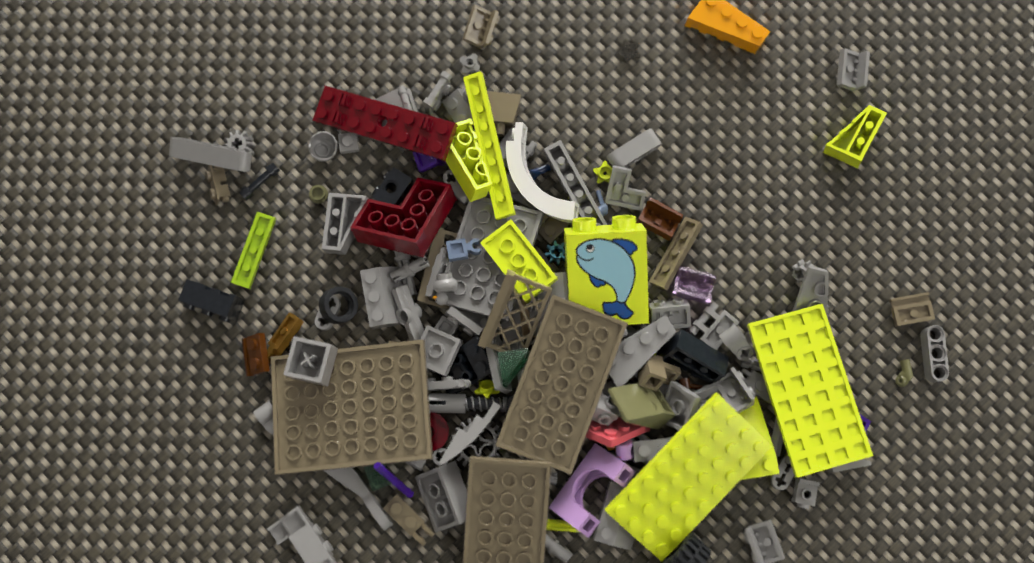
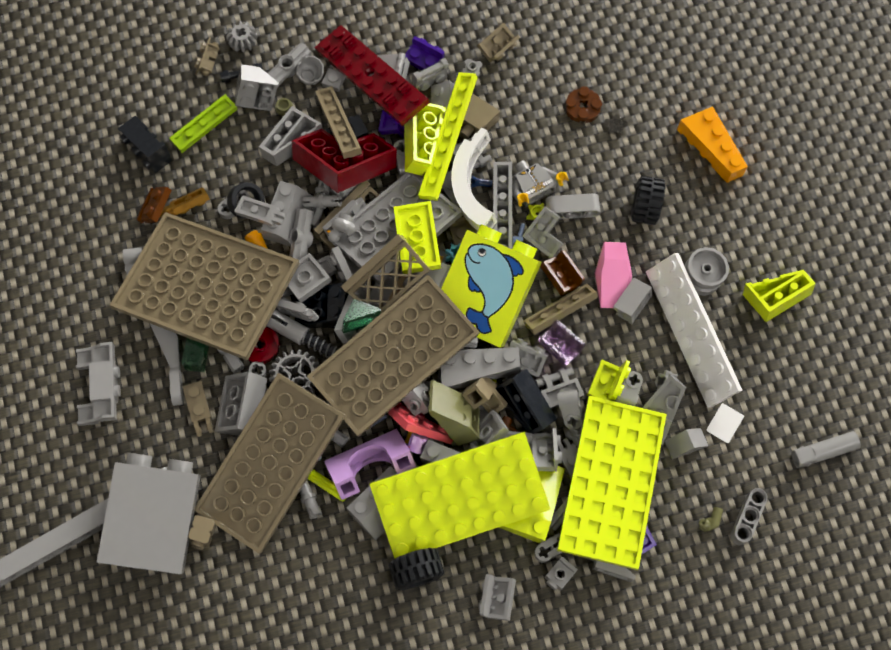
camera: 25 degrees right, 10 degrees down
light grey beam [169,137,252,172] -> none
light grey brick [283,336,338,387] -> none
dark purple bar [374,462,414,498] -> none
light grey slope [439,402,501,465] -> none
sand blue plate [446,238,481,262] -> none
neon yellow plate [474,379,500,399] -> none
light grey bracket [836,48,870,91] -> none
dark tan plate [889,292,935,327] -> none
none -> light grey hinge [234,195,286,226]
none -> light grey slope [235,64,278,111]
none -> light orange cone [244,230,268,249]
none -> light grey piece [267,43,312,86]
none -> dark tan plate [315,86,362,159]
none -> dark purple bracket [405,36,445,71]
none -> light grey torso [512,160,569,207]
none -> reddish brown plate [565,86,602,123]
none -> neon yellow bracket [587,360,631,401]
none -> bright pink piece [595,242,632,308]
none -> light grey hinge [613,278,652,324]
none -> light grey piece [615,371,643,406]
none -> black tyre [631,175,665,225]
none -> white plate [646,253,743,408]
none -> light grey slope [664,428,708,460]
none -> light grey wheel [684,247,729,296]
none -> white sticker [707,403,744,443]
none -> light grey piece [791,431,861,468]

